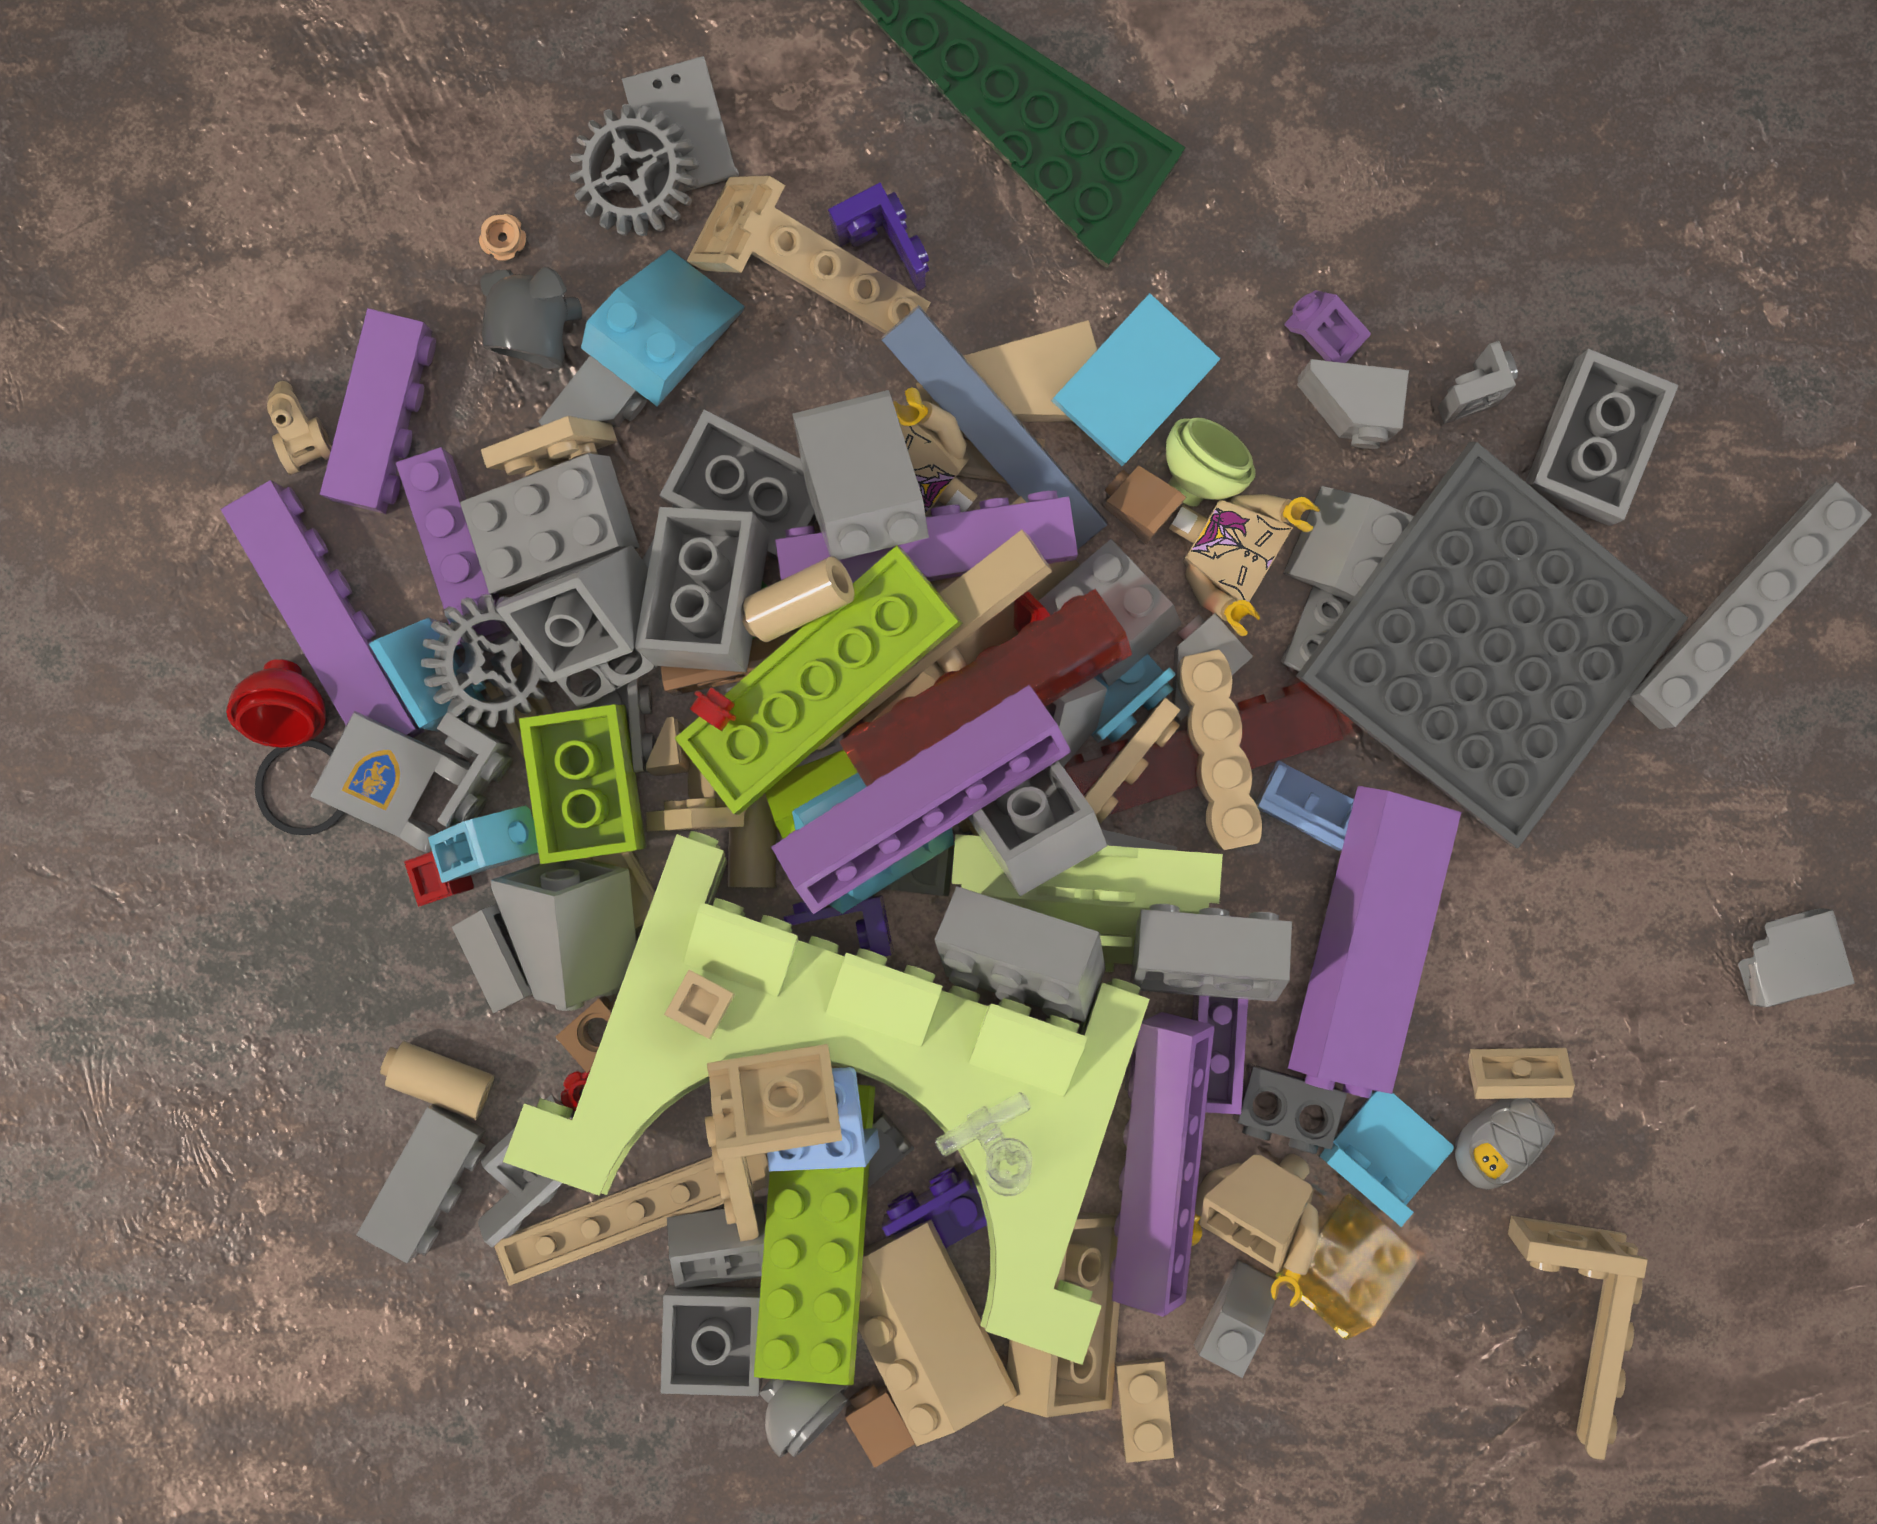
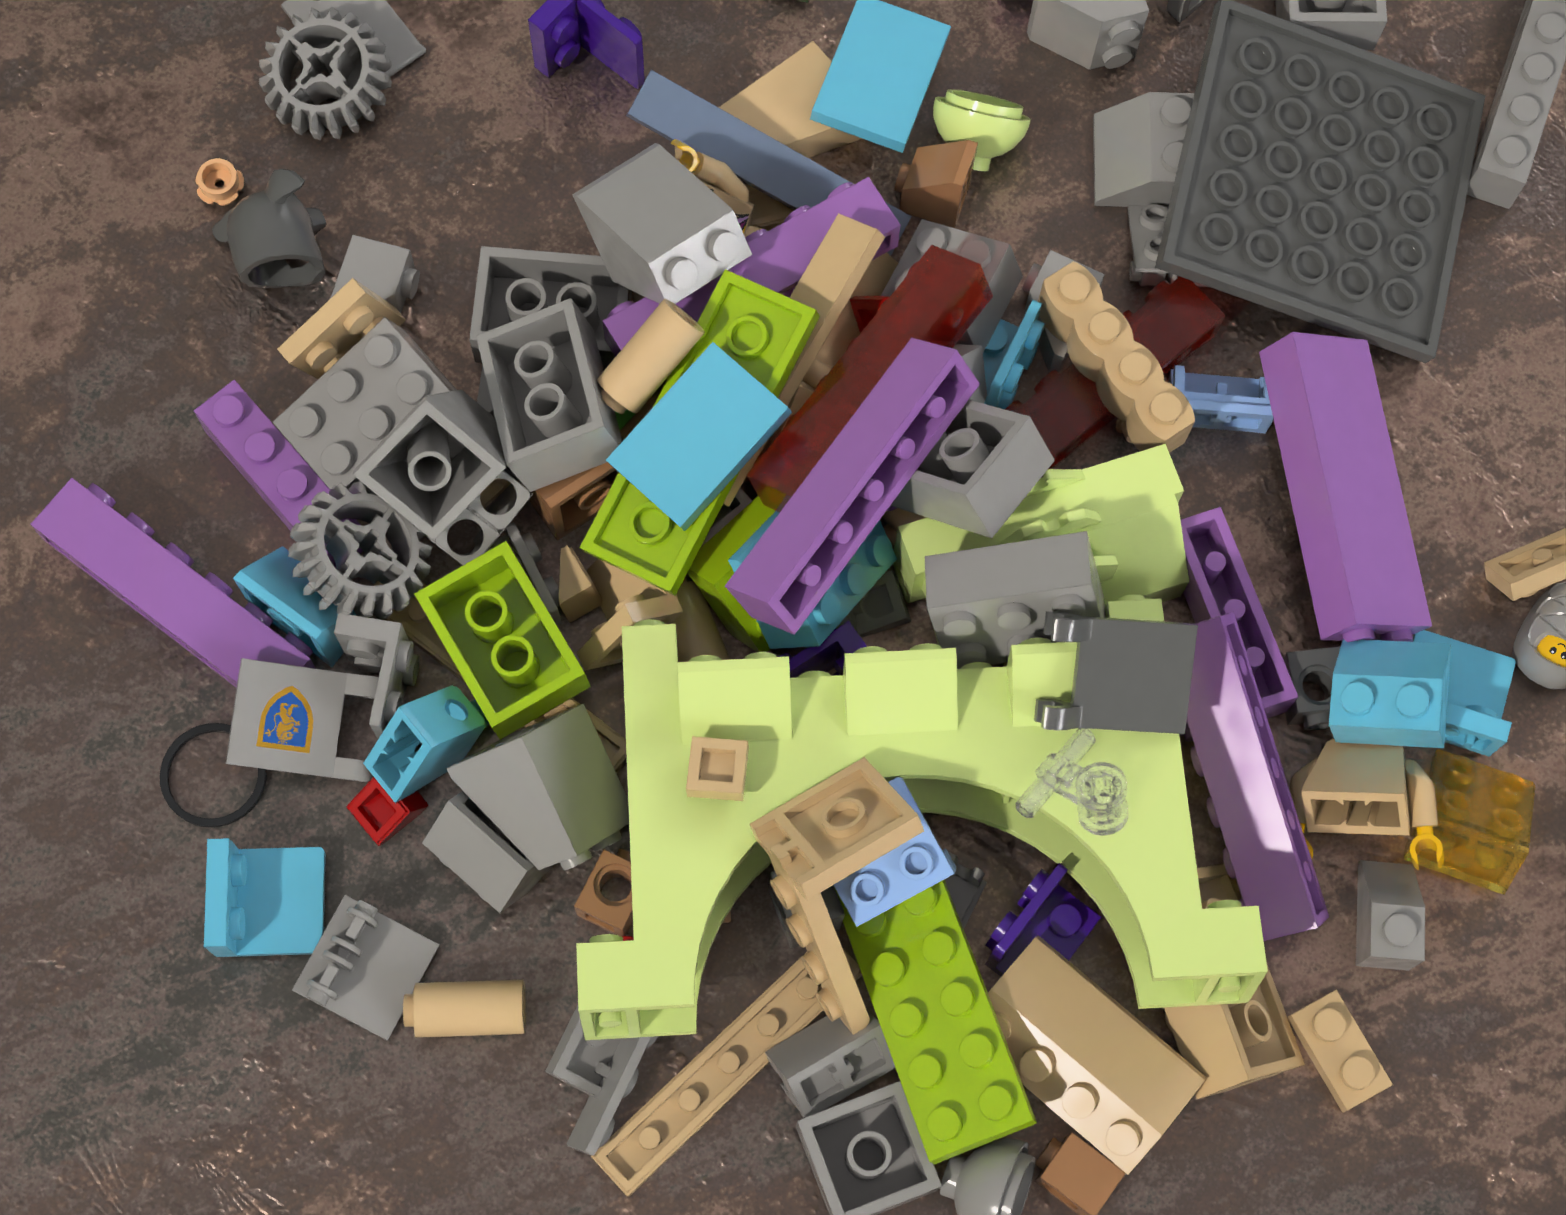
camera: 30 degrees left, 15 degrees down
red piece [226,659,326,747] -> none
tan piece [267,381,333,475] -> none
medium lavender brick [320,308,436,514] -> none
light grey brick [356,1104,486,1263] -> none
medium azure slope [581,249,745,406] -> none
tan bracket [686,176,931,334] -> none
red plate [690,687,736,731] -> none
tan plate [1084,698,1180,824] -> none
light grey slope [1130,904,1292,1002] -> none
tan torso [1169,494,1320,636] -> none
none -> medium azure bracket [204,838,326,957]
none -> light grey hinge [292,895,440,1041]
none -> medium azure tile [606,342,792,531]
none -> dark grey flag [1034,611,1198,734]
none -> medium azure slope [1329,639,1451,748]

